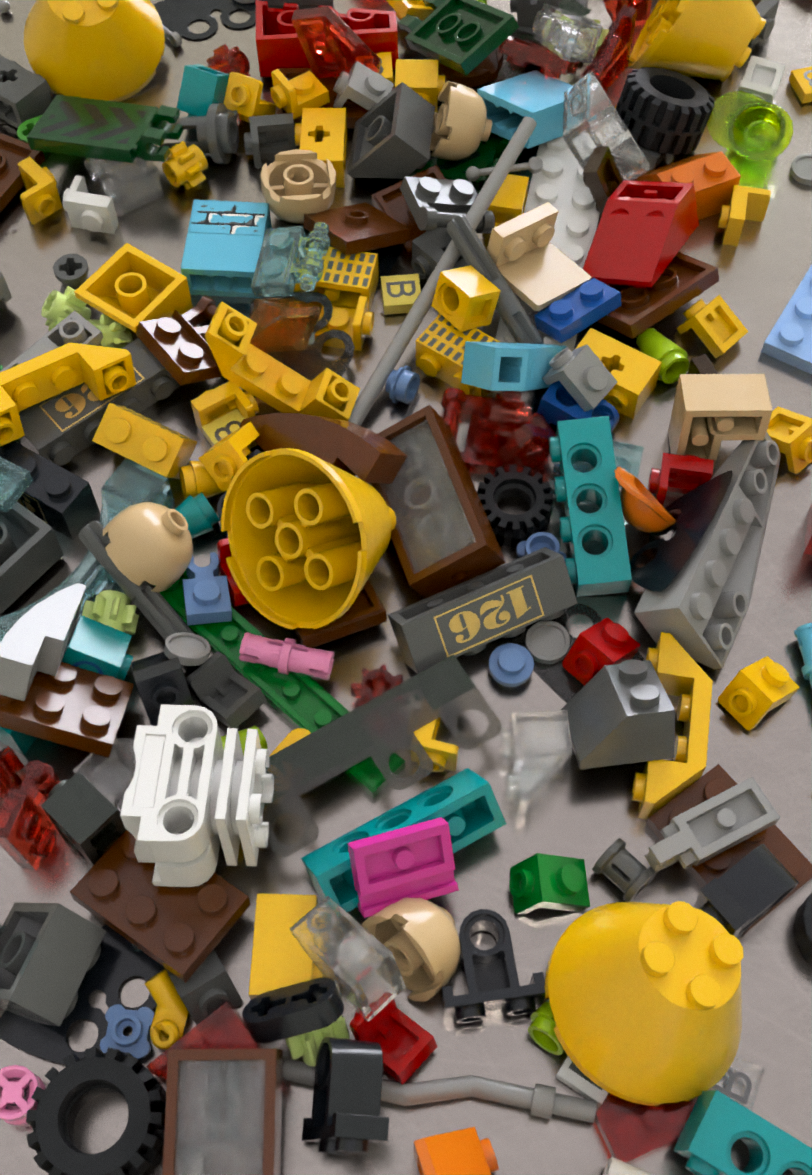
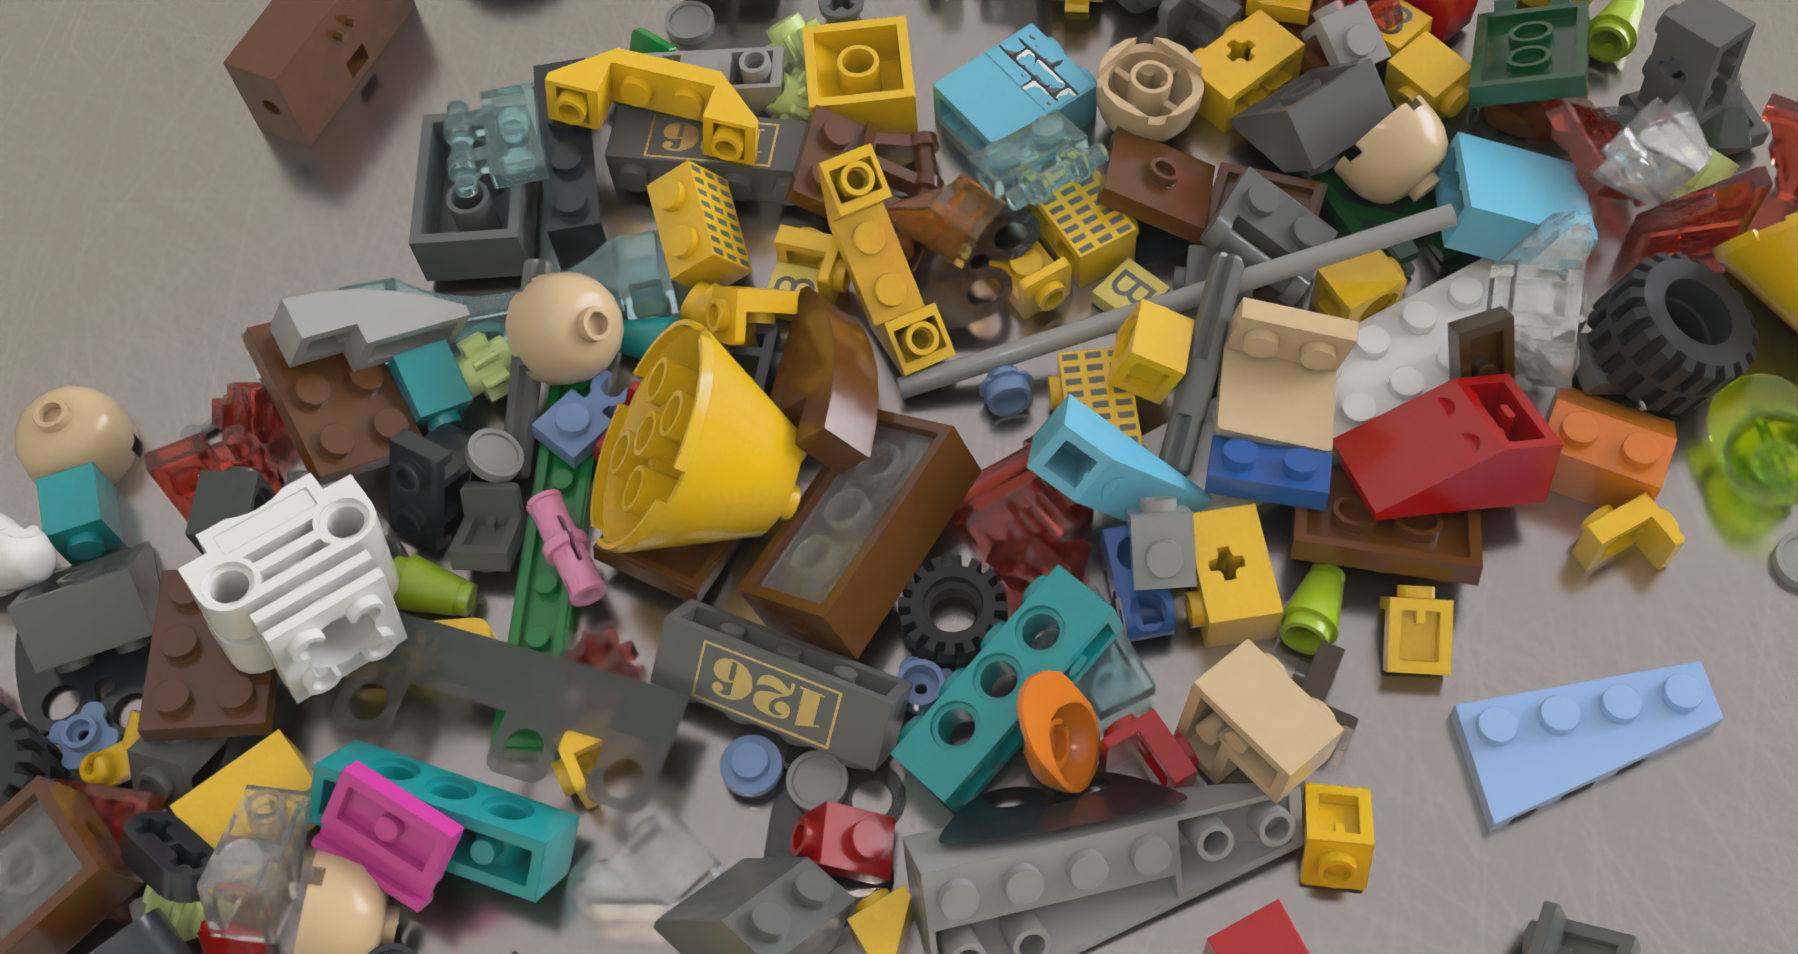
camera: 55 degrees right, 0 degrees up
light grey hinge [466,157,543,181] -> none

